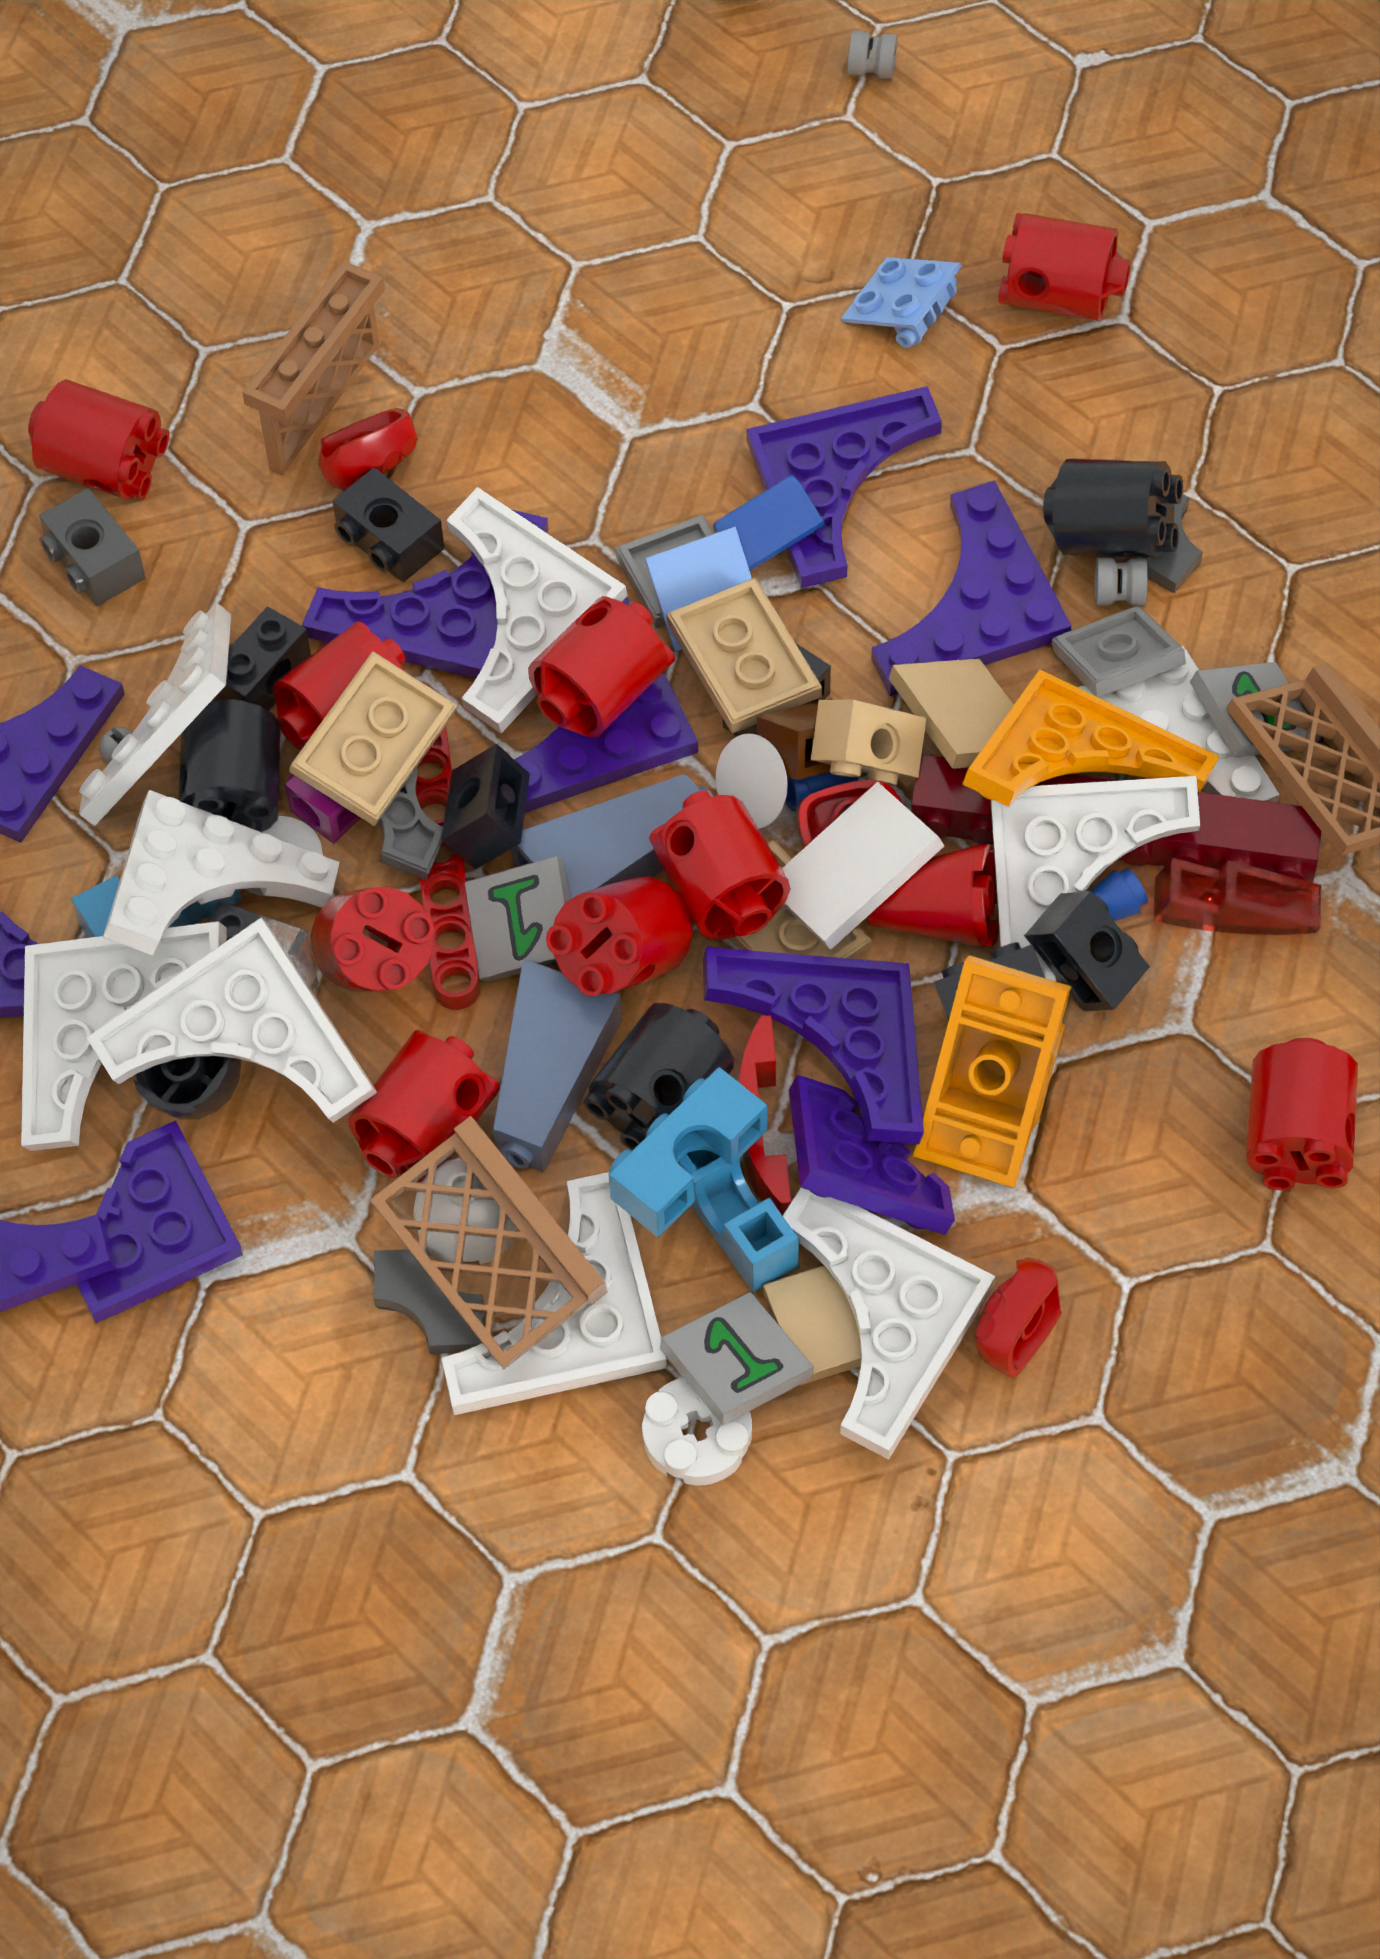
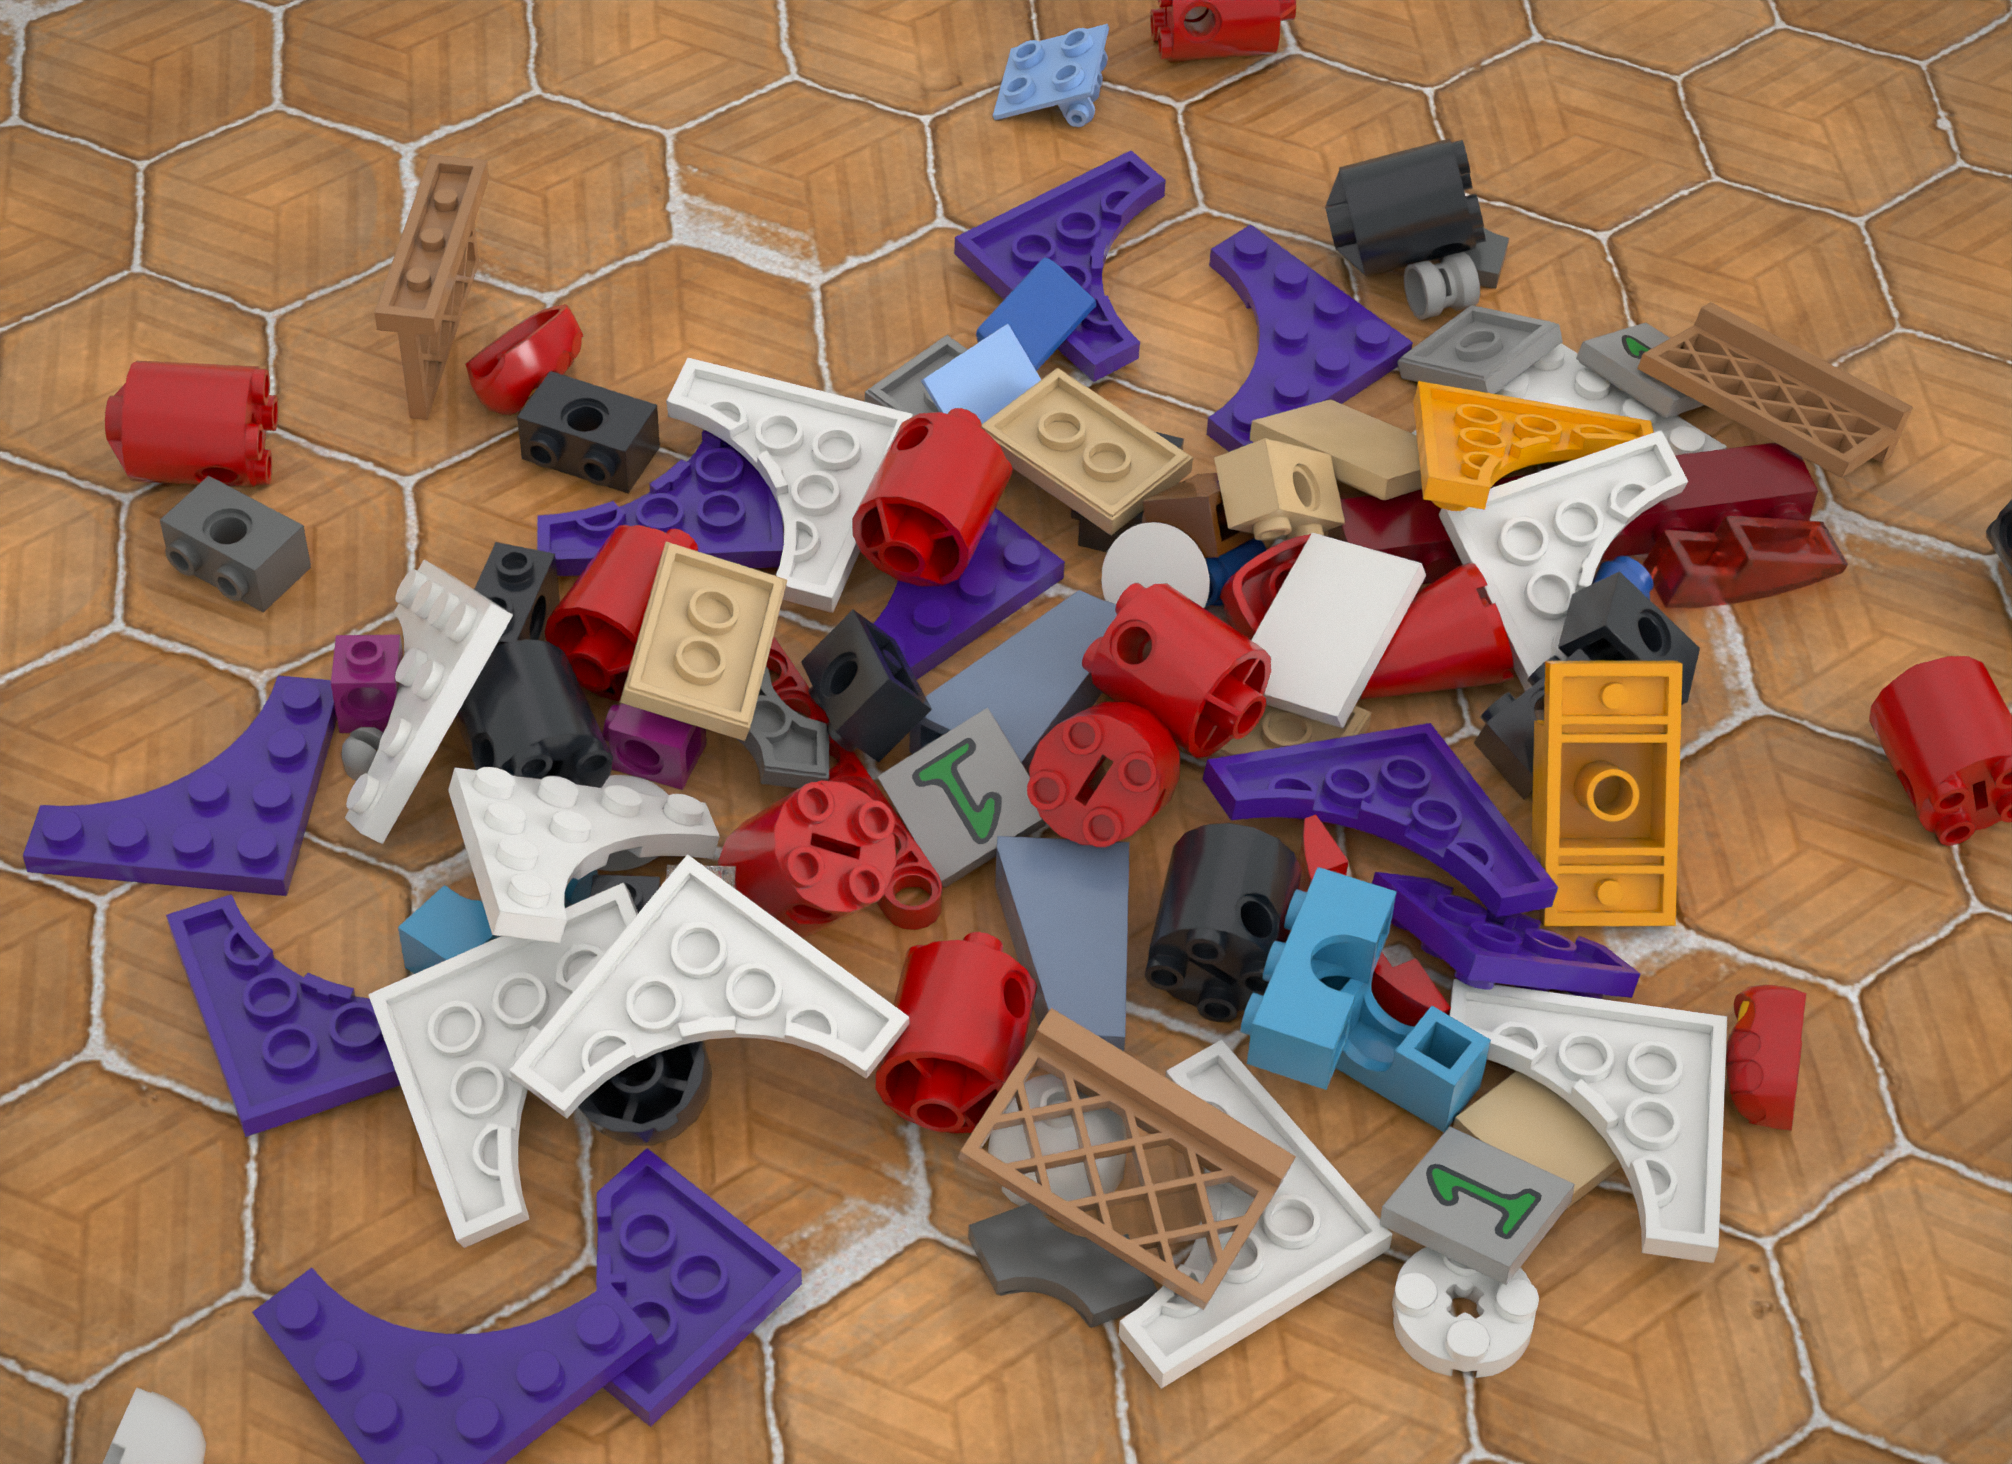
camera: 25 degrees left, 10 degrees down
none -> magenta brick [331,634,404,733]

